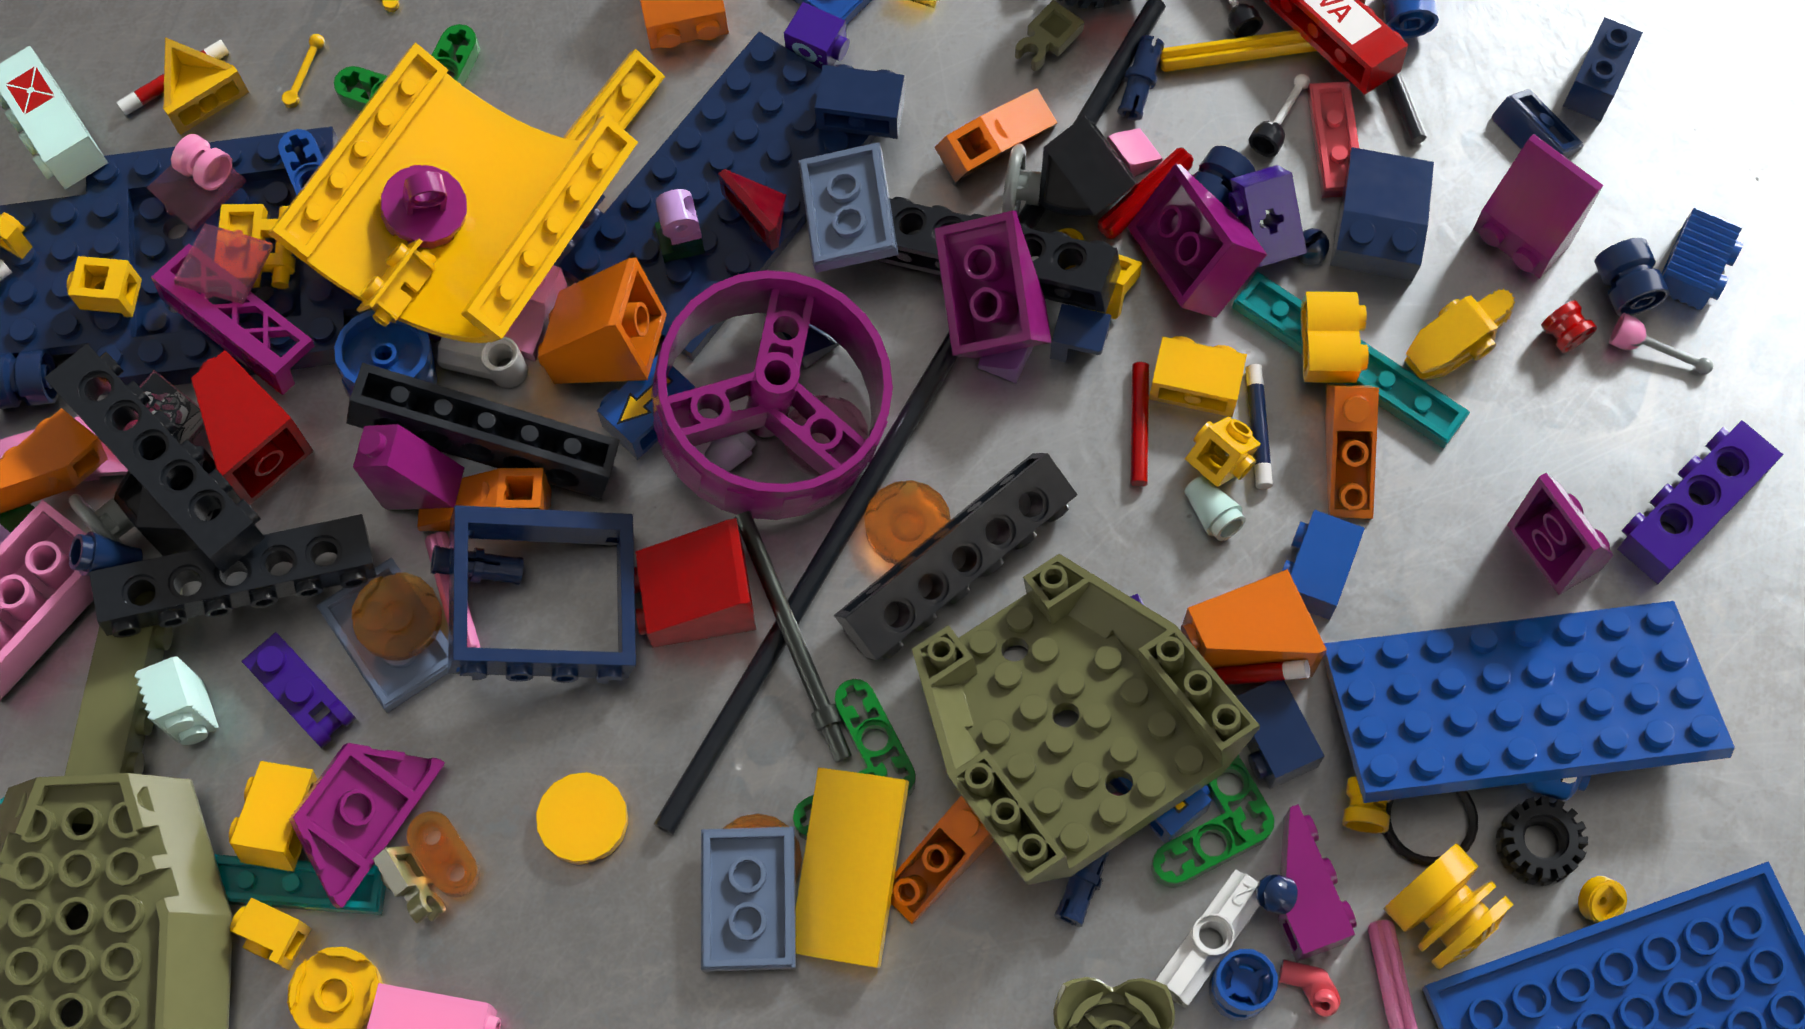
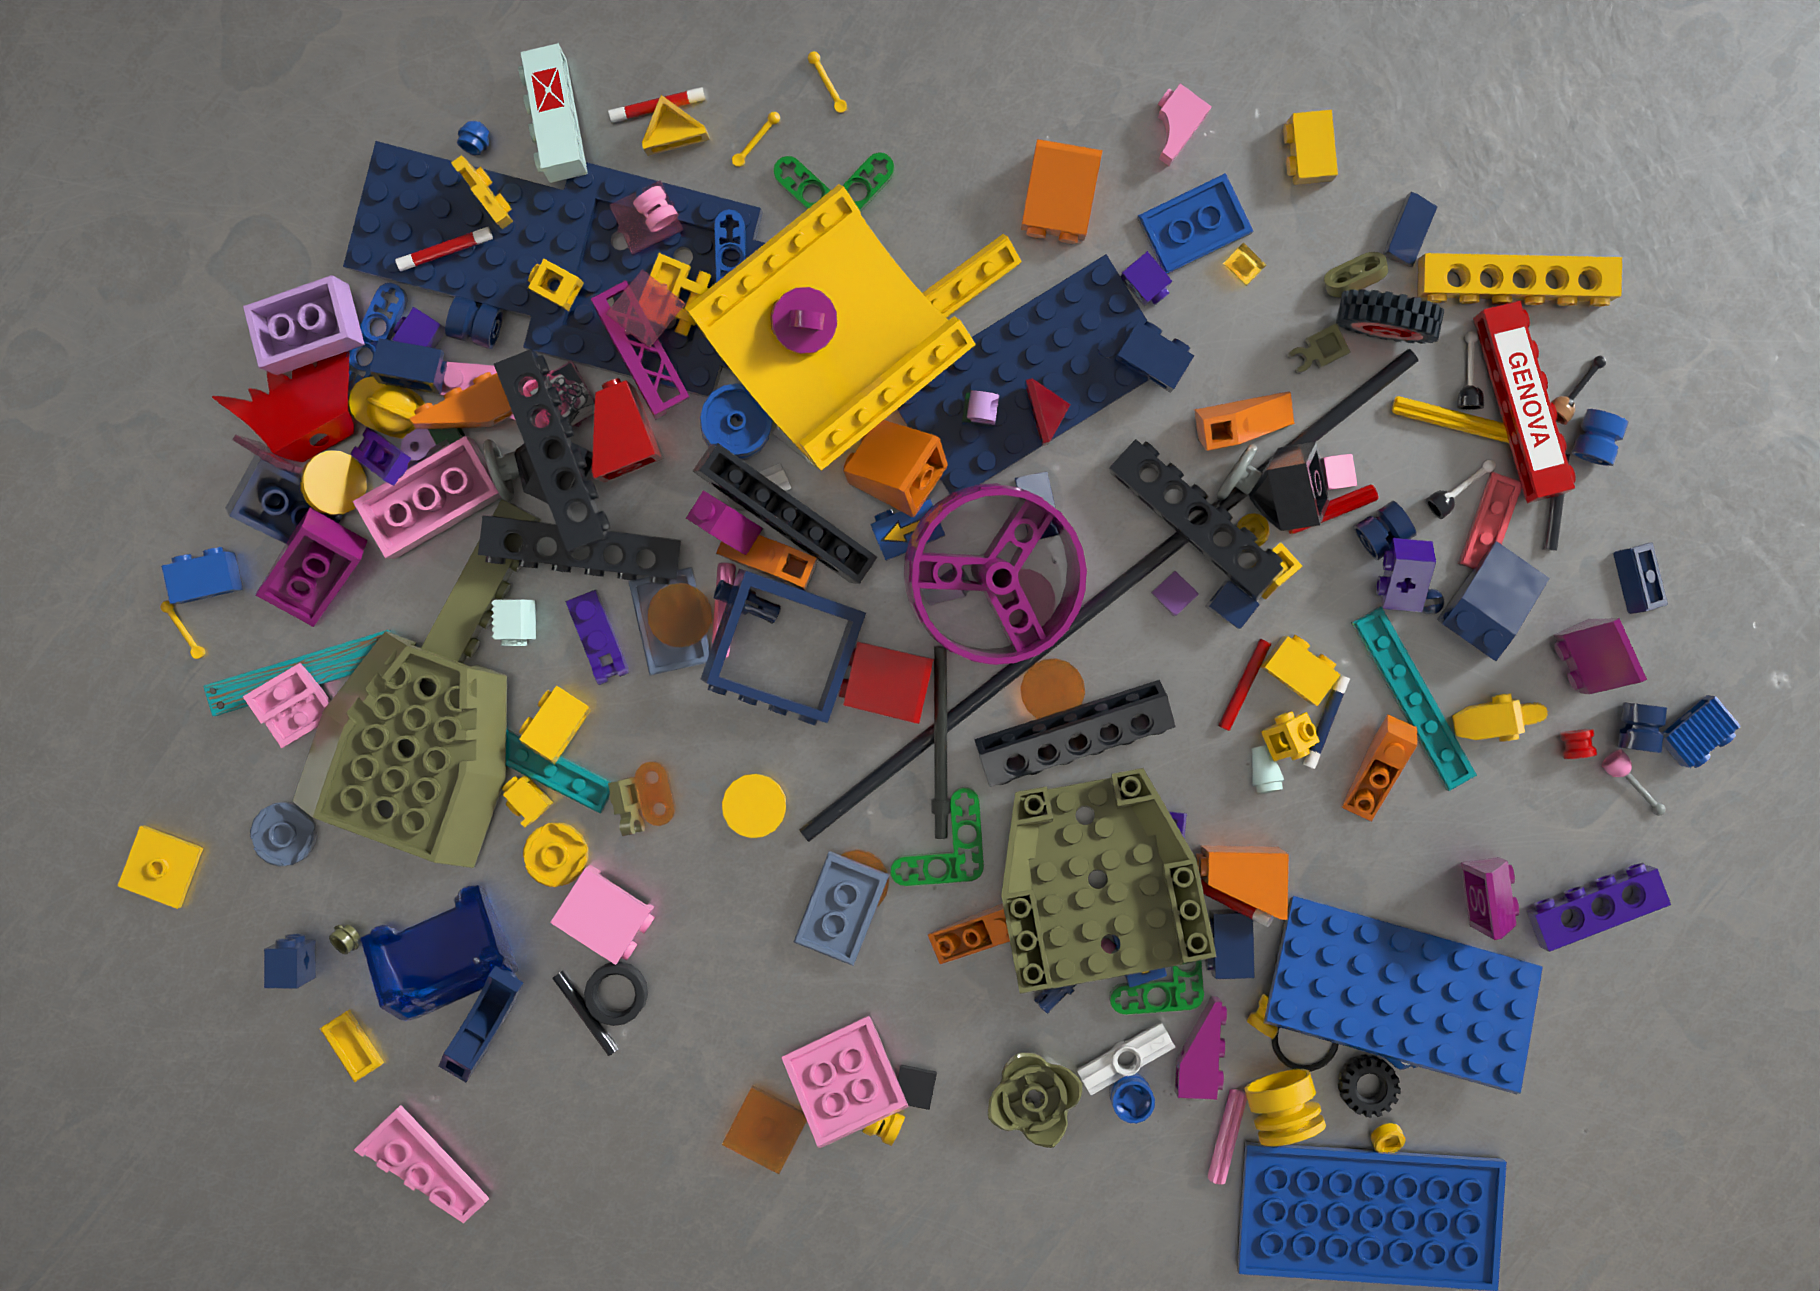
camera: 20 degrees right, 20 degrees up
dark blue cone [69,531,143,576] -> none
magenta wing [289,743,445,909] -> none
yellow hinge [356,238,437,327] -> none
yellow slope [795,767,909,968] -> none
sand blue tile [798,142,899,273] -> none
magenta slope [934,210,1052,359] -> none
dark blue pin [1117,35,1165,121] -> none
magenta slope [1127,164,1267,318] -> none
dark blue hinge [1256,874,1298,915] -> none
coral arm [1278,959,1341,1017] -> none
blue brick [1282,510,1365,620] -> none
yellow brick [1301,292,1369,383] -> none
dark blue brick [1563,17,1643,122] -> none

